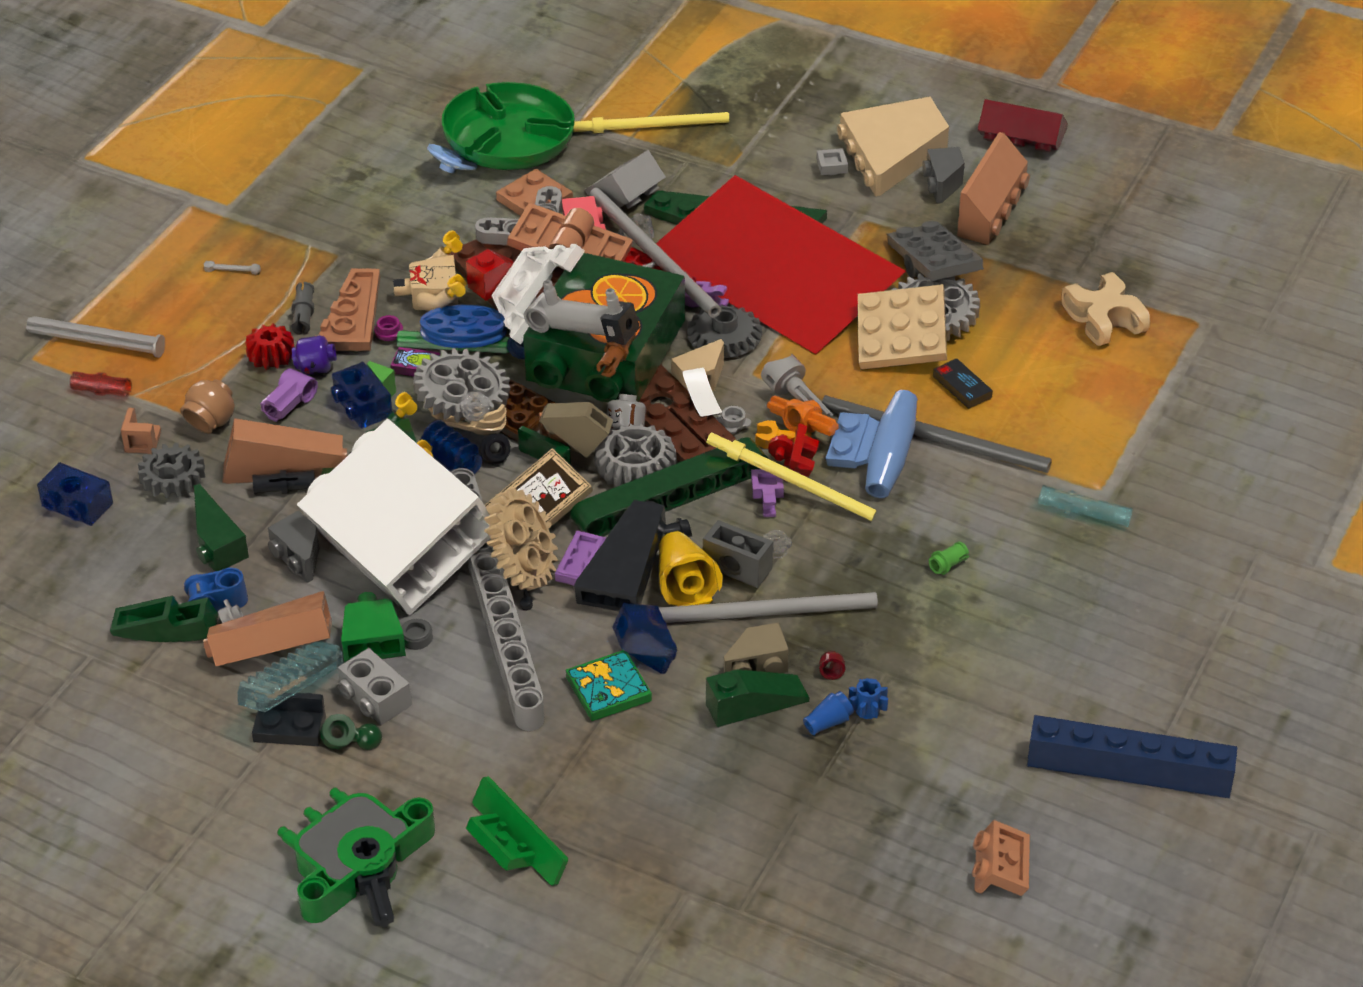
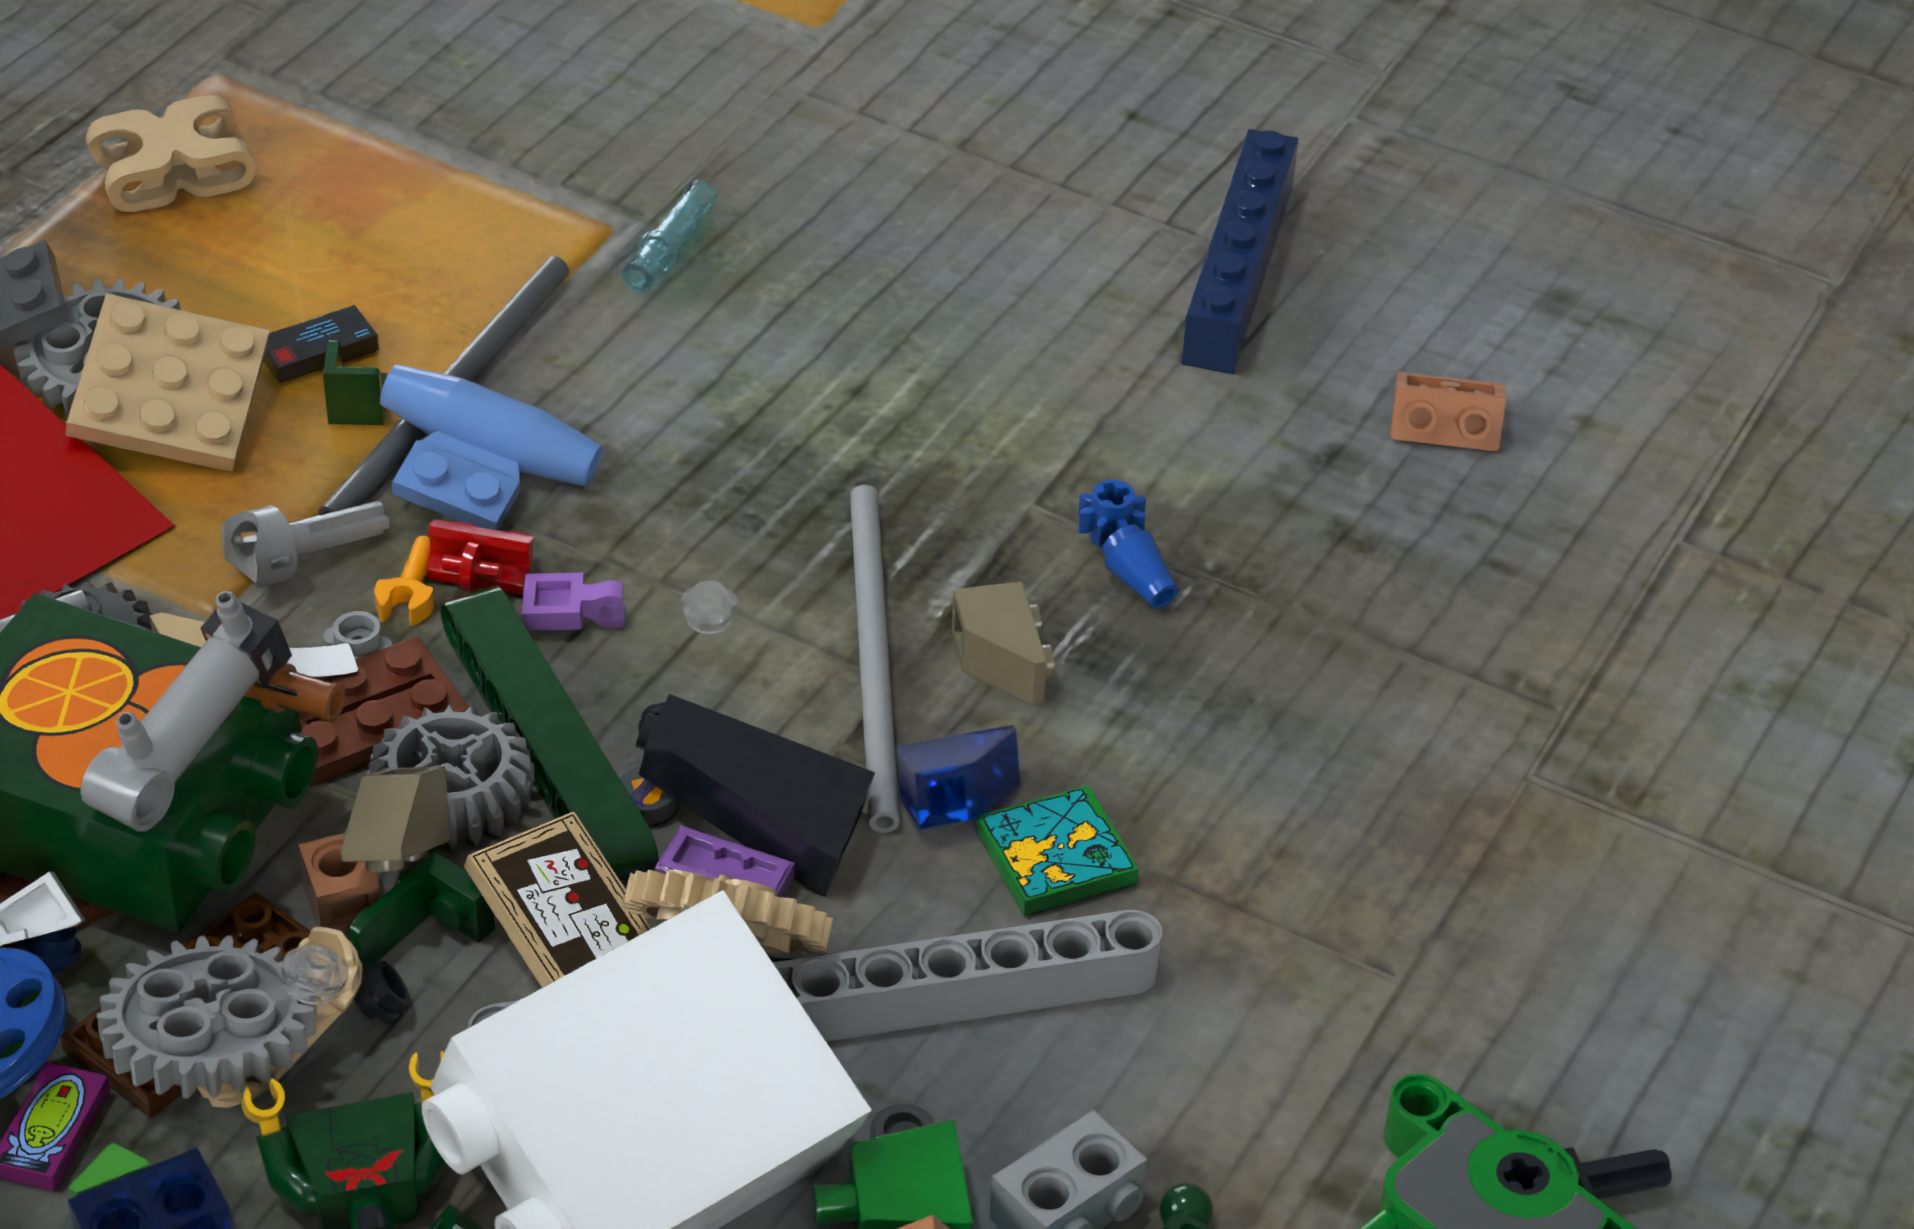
camera: 90 degrees left, 0 degrees up
clear blue piece [420,420,482,475] -> none
green bracket [466,776,568,886] -> none
light grey head [607,394,646,430] -> none
yellow cone [659,531,723,606] -> none
dark grey brick [703,520,774,588] -> none
light yellow bar [706,432,877,521] -> none
dark green slope [706,669,810,728] -> none
orange axle [767,396,839,436] -> none
dark red hinge [819,651,846,680] -> none
bright green pin [929,541,969,575] -> none
none -> dark green panel [323,340,387,425]

